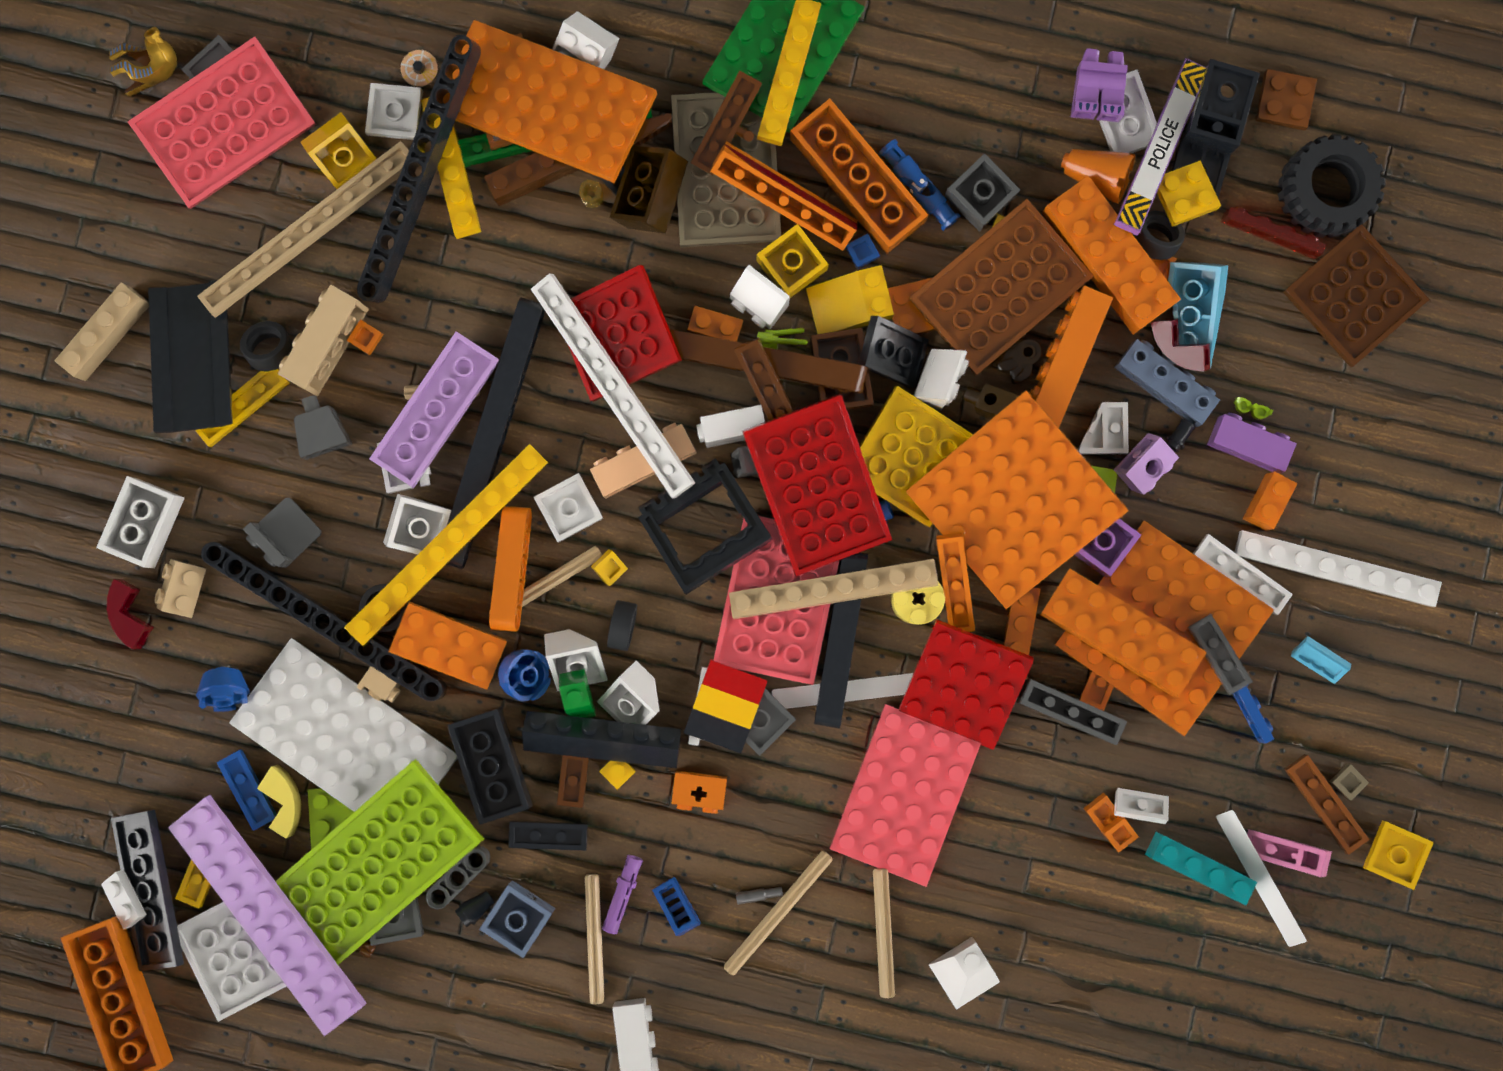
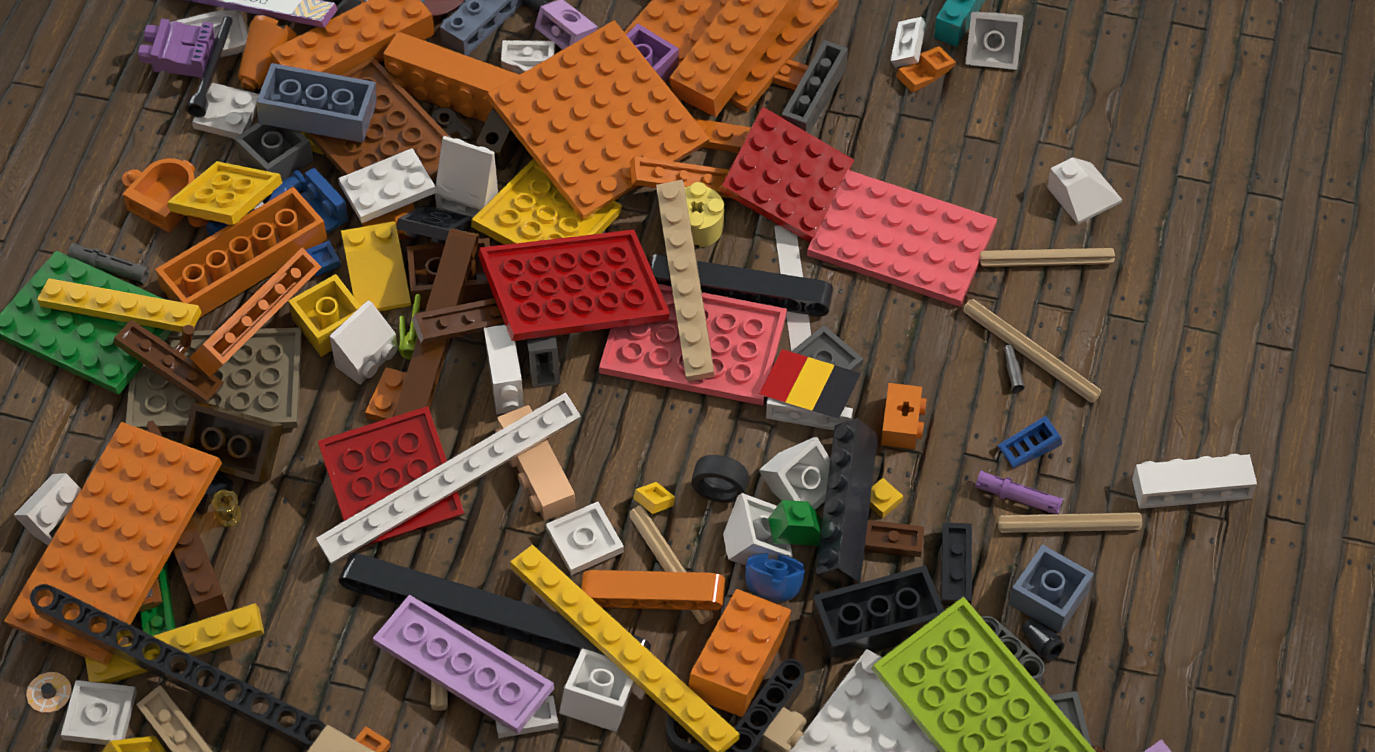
camera: 90 degrees left, 30 degrees down
black hinge [638,458,773,595] -> none
none -> dark grey pin [67,243,150,284]
none -> orange piece [122,158,209,233]
none -> yellow plate [167,161,282,225]
none -> black piece [185,16,233,117]
none -> white plate [192,83,259,138]
none -> sand blue brick [257,63,377,143]
none -> blue bracket [300,168,349,233]
none -> white plate [338,148,436,223]
none -> white slope [965,12,1023,70]

